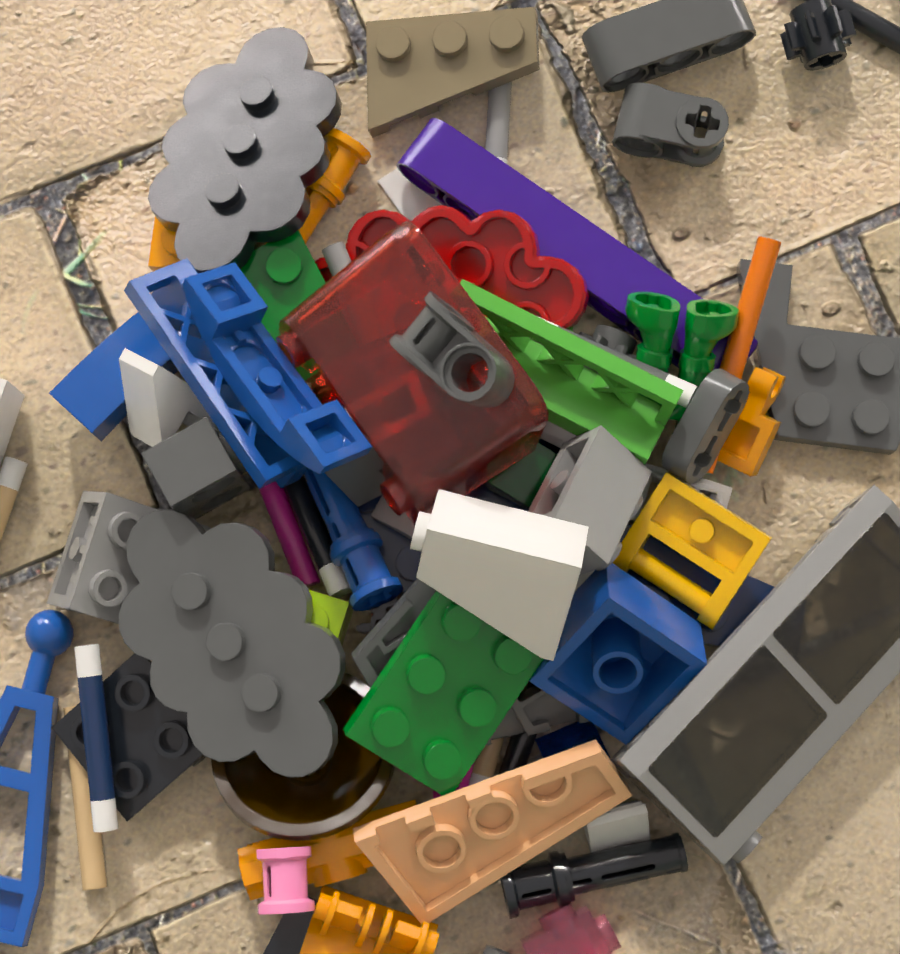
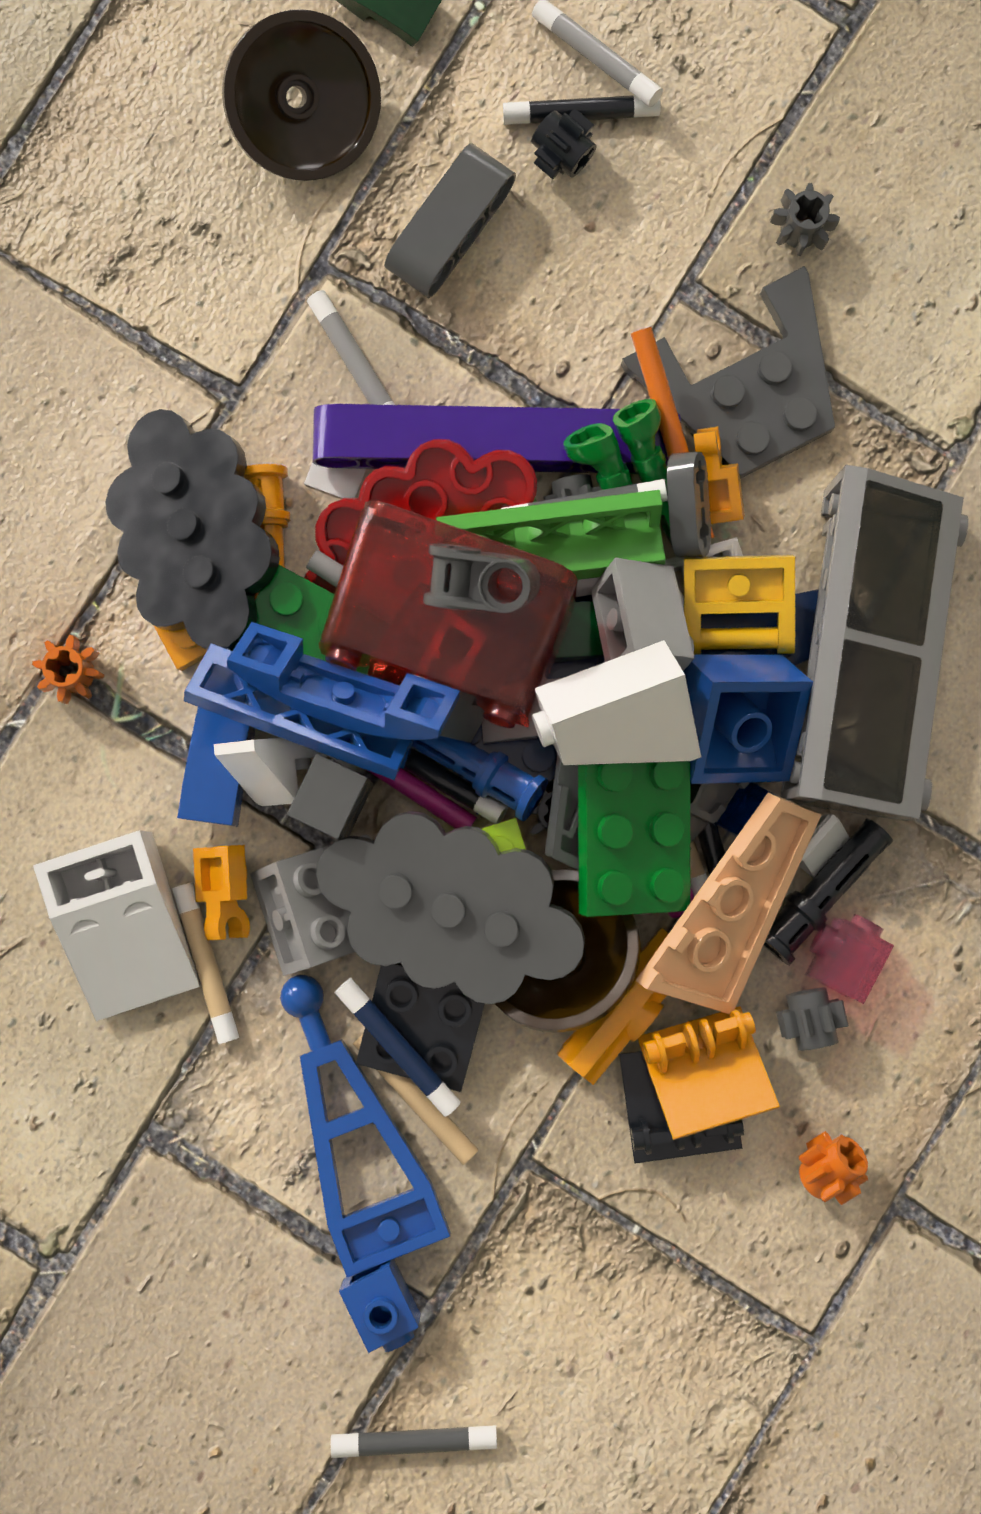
camera: 40 degrees left, 5 degrees up
bright pink bush [256,846,315,915] -> none
dark tan wing [366,7,540,138] -> none
dark grey piece [612,83,729,167] -> none
none -> orange gear [32,635,105,704]
none -> light orange plate [193,845,250,940]

